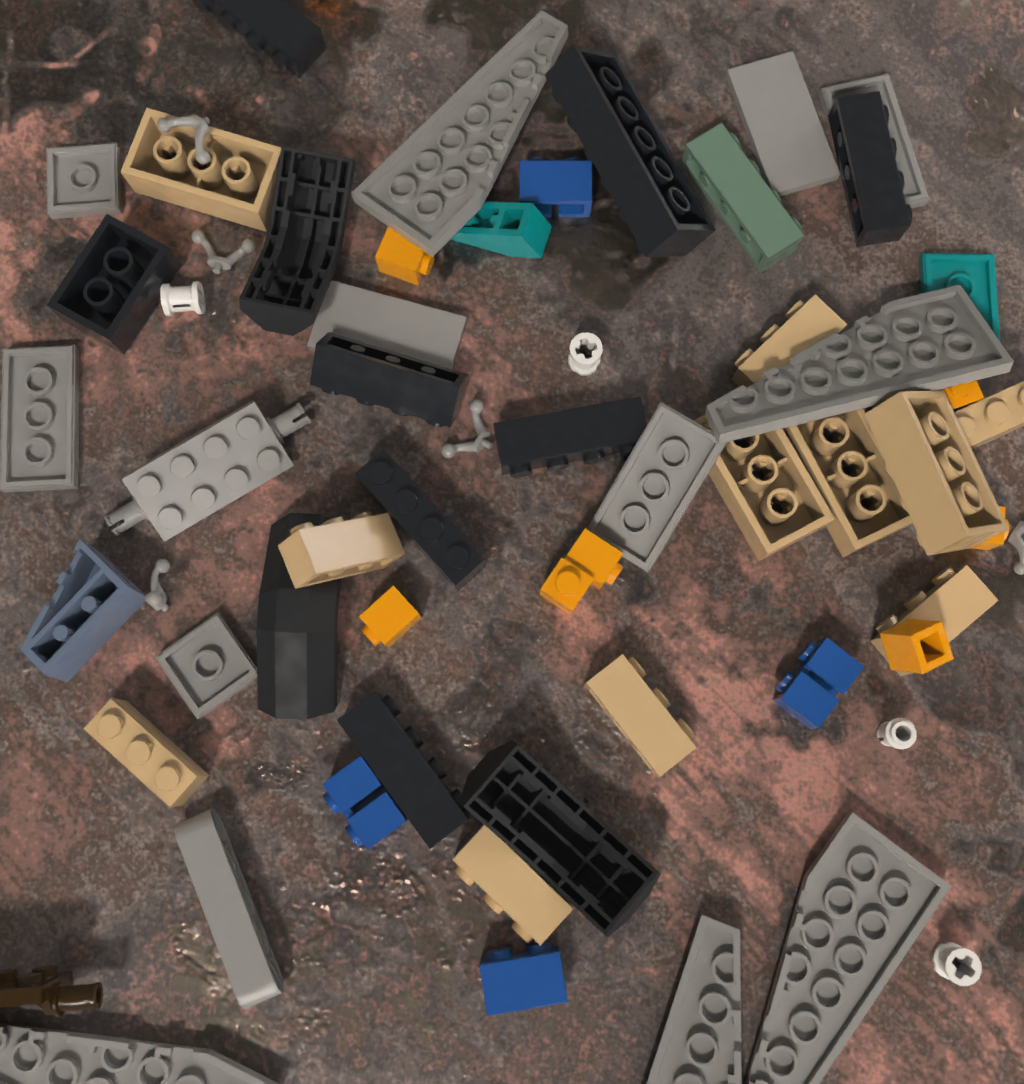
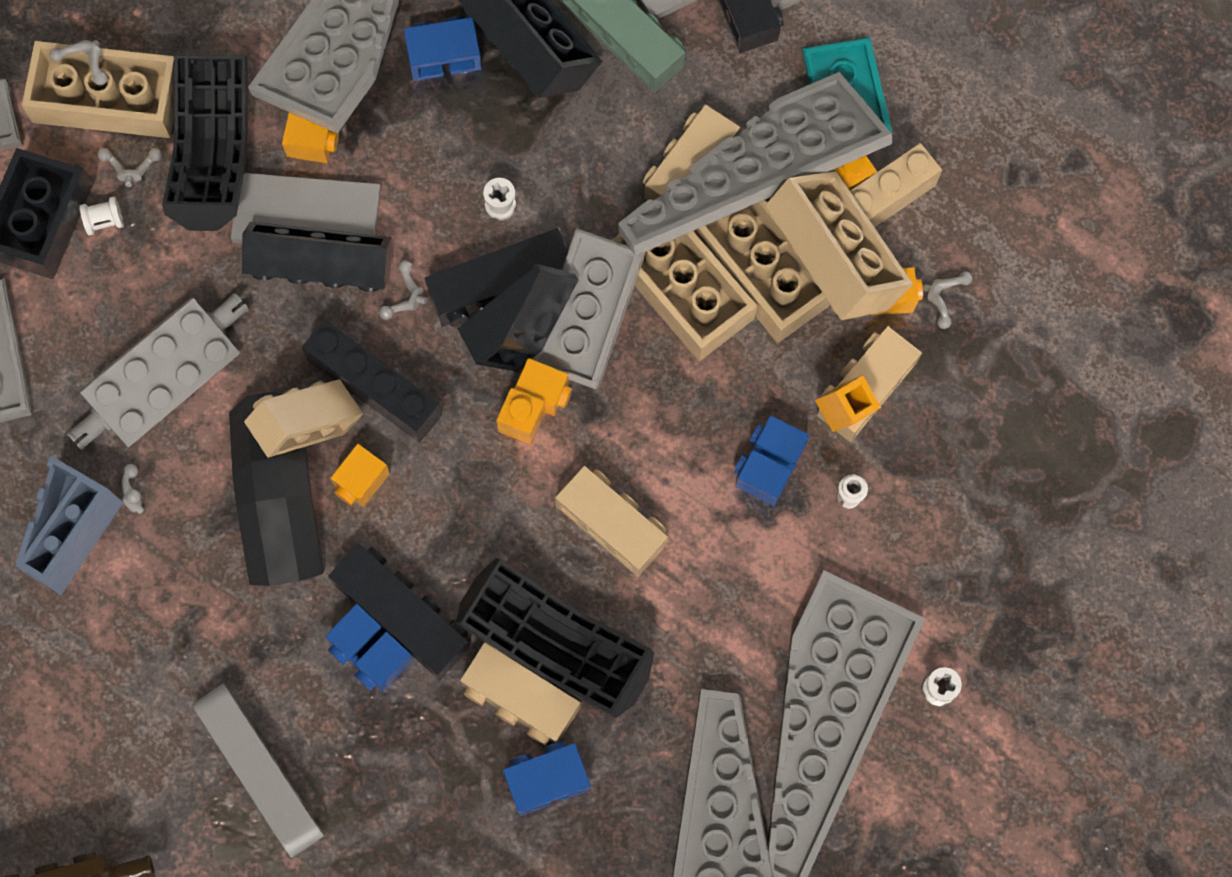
camera: 15 degrees left, 5 degrees down
tan brick [84,698,209,807] -> none
light grey tile [155,612,257,719] -> none
teal slope [450,202,552,259] -> none
none -> black slope [457,264,578,372]

